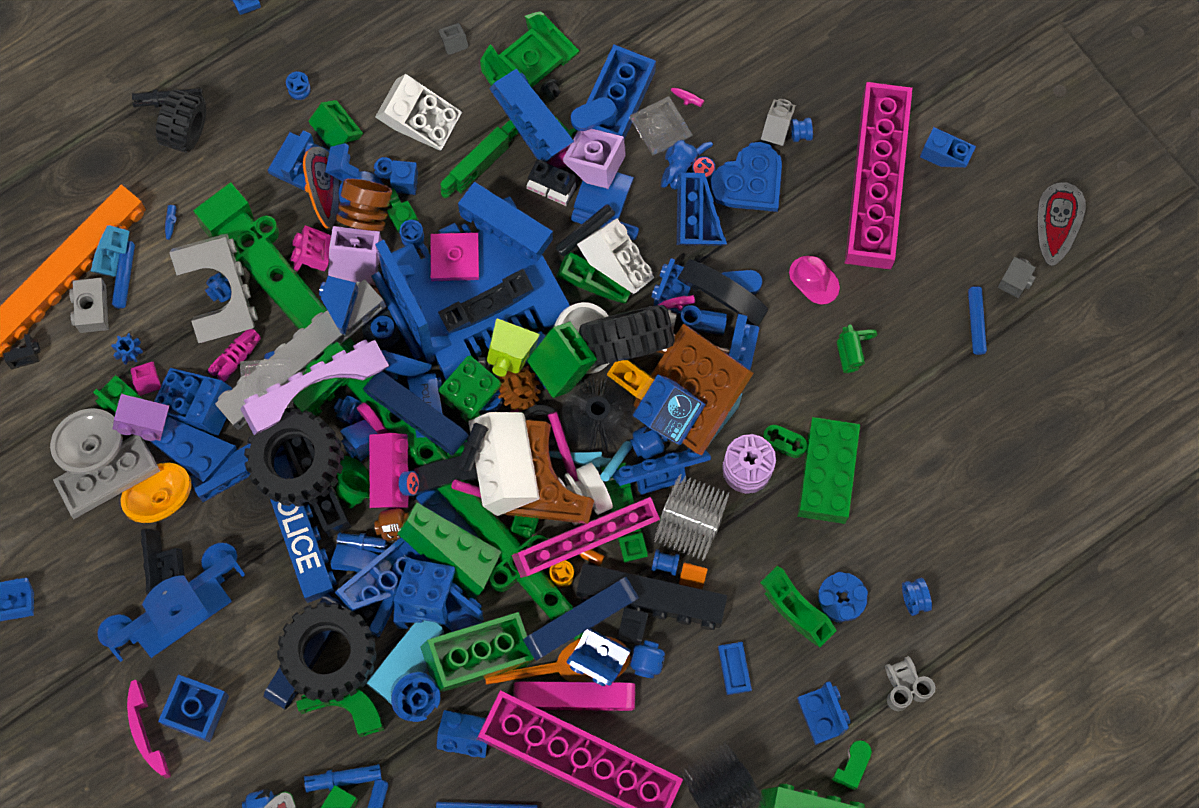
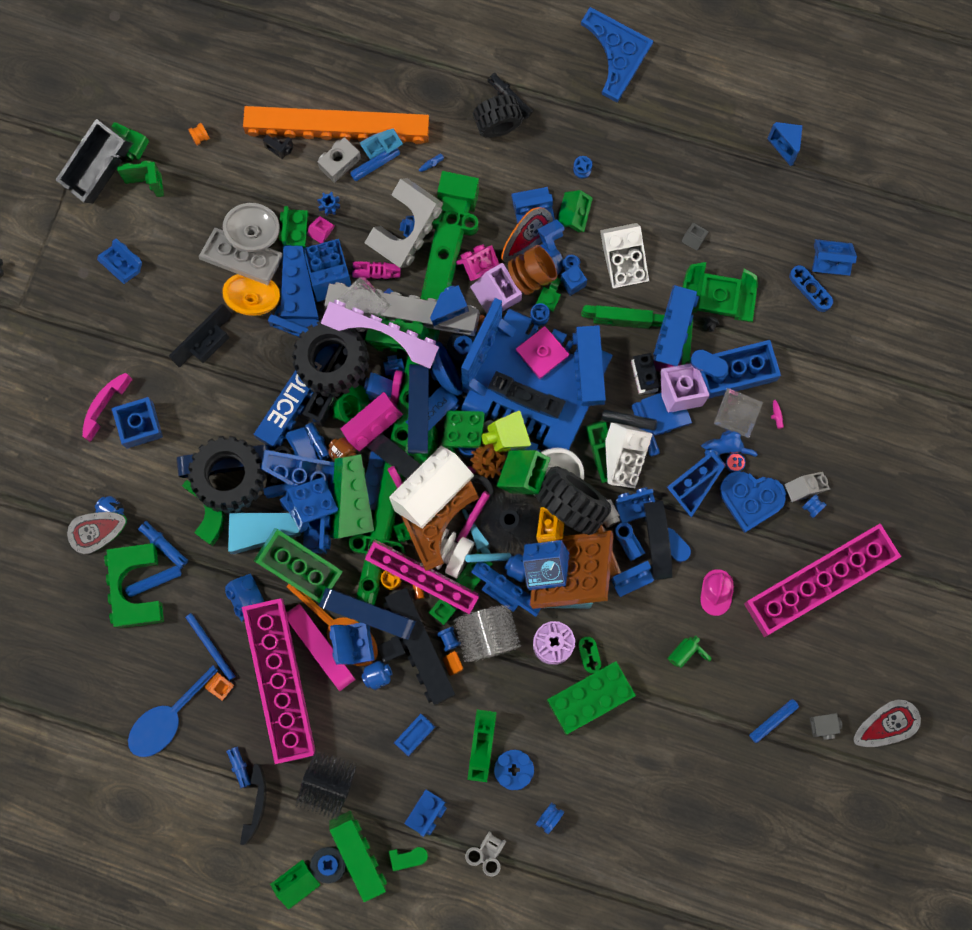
camera: 55 degrees right, 5 degrees up
blue piece [97,543,245,662] -> none
medium lavender brick [112,394,169,441] -> none
blue cone [391,672,440,722] -> none
tile [399,471,419,496] -> none
black axle [457,423,489,472] -> none
dark pink helmet [658,295,695,311] -> none
blue slope [920,127,976,167] -> none

